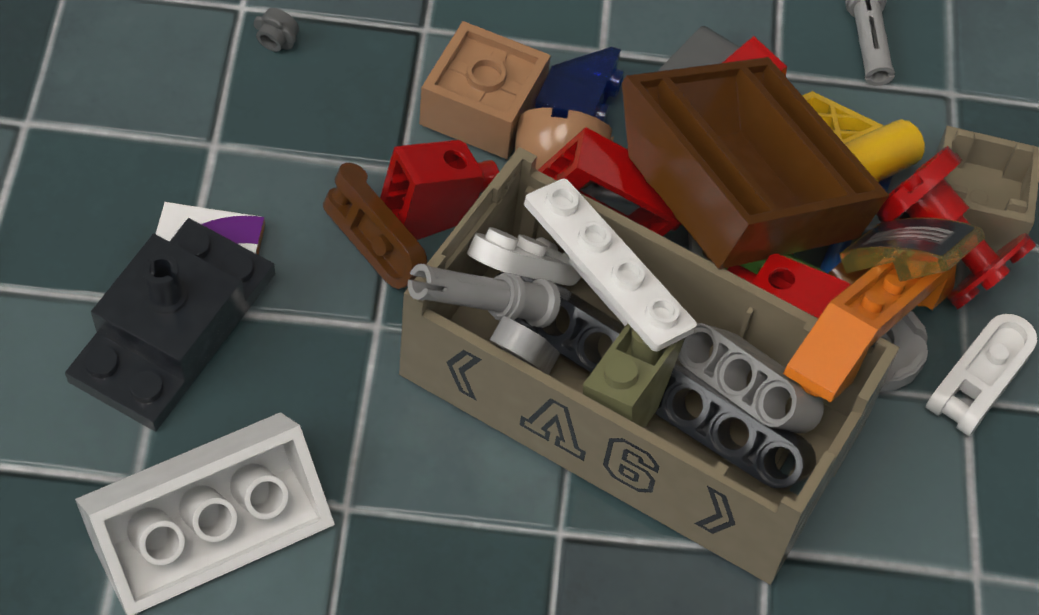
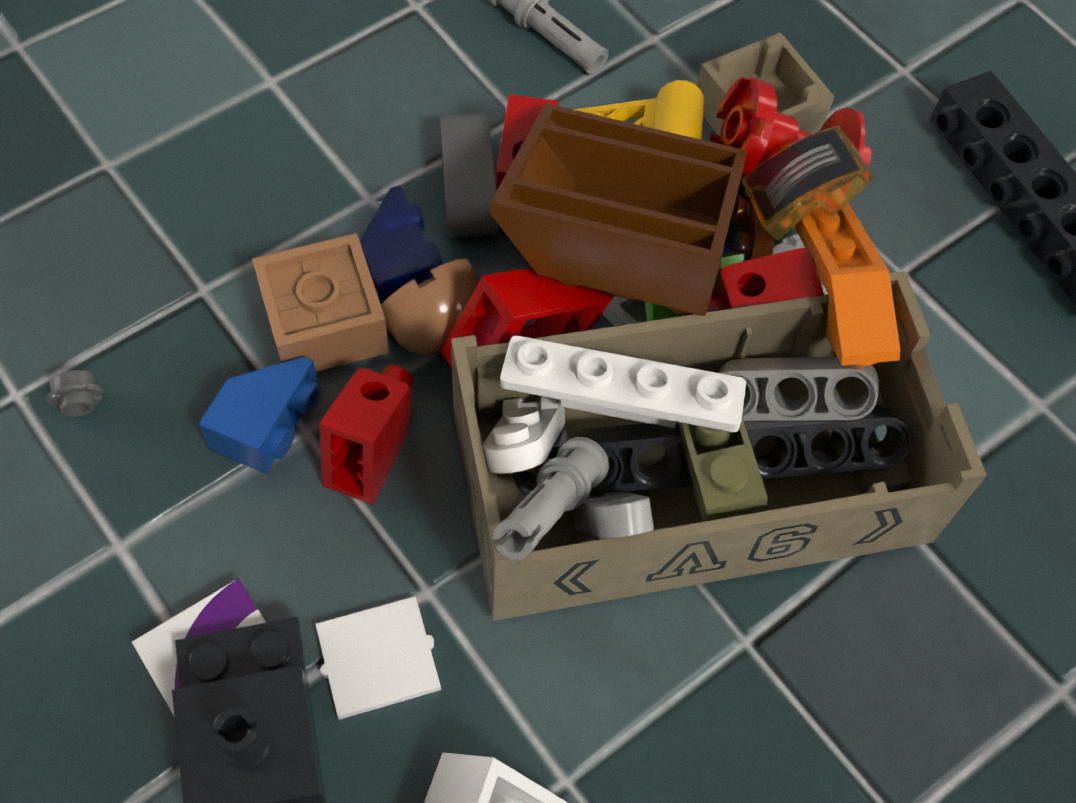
camera: 40 degrees left, 5 degrees up
reddish brown plate [323,162,427,289] -> none
white plate [925,314,1037,437] -> none
none -> blue slope [198,356,321,474]
none -> white piece [315,596,441,720]

